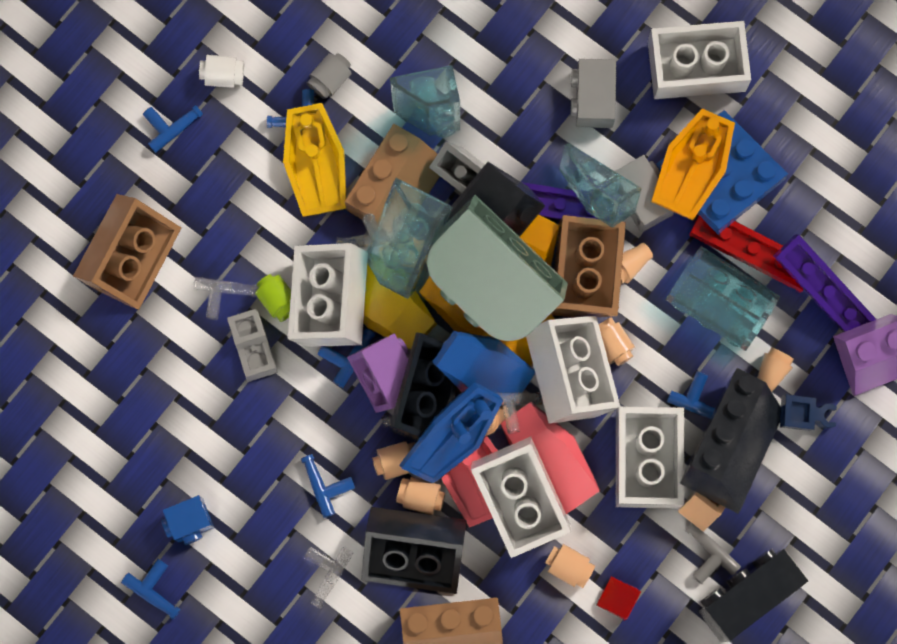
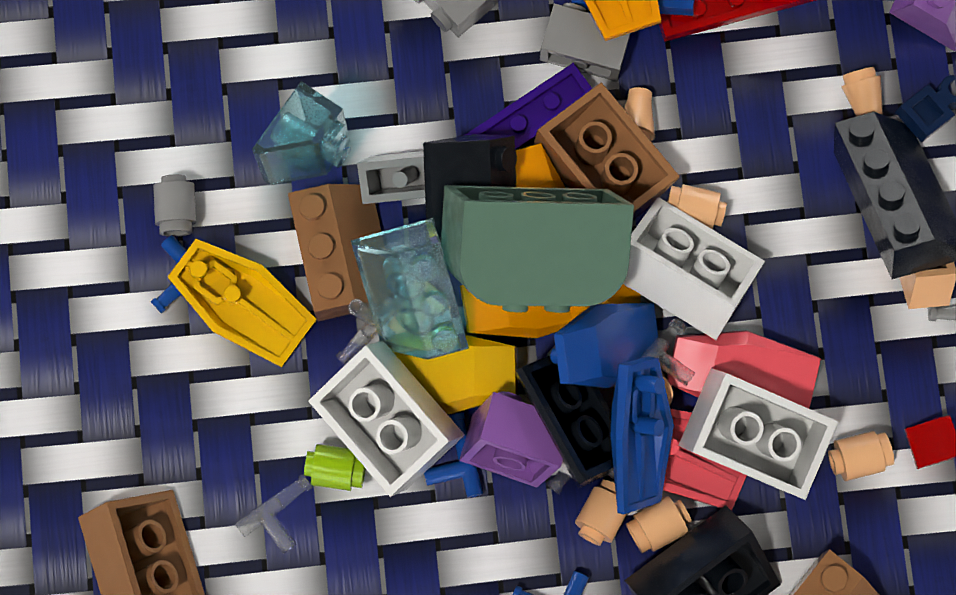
camera: 45 degrees left, 0 degrees up
blue piece [143,105,203,153] -> none
white brick [199,55,244,88] -> none
light grey slope [227,308,278,382] -> none
clear light blue slope [559,143,642,227] -> none
white brick [616,406,684,509] -> none
clear light blue slope [665,246,780,351] -> none
blue piece [667,371,715,418] -> none

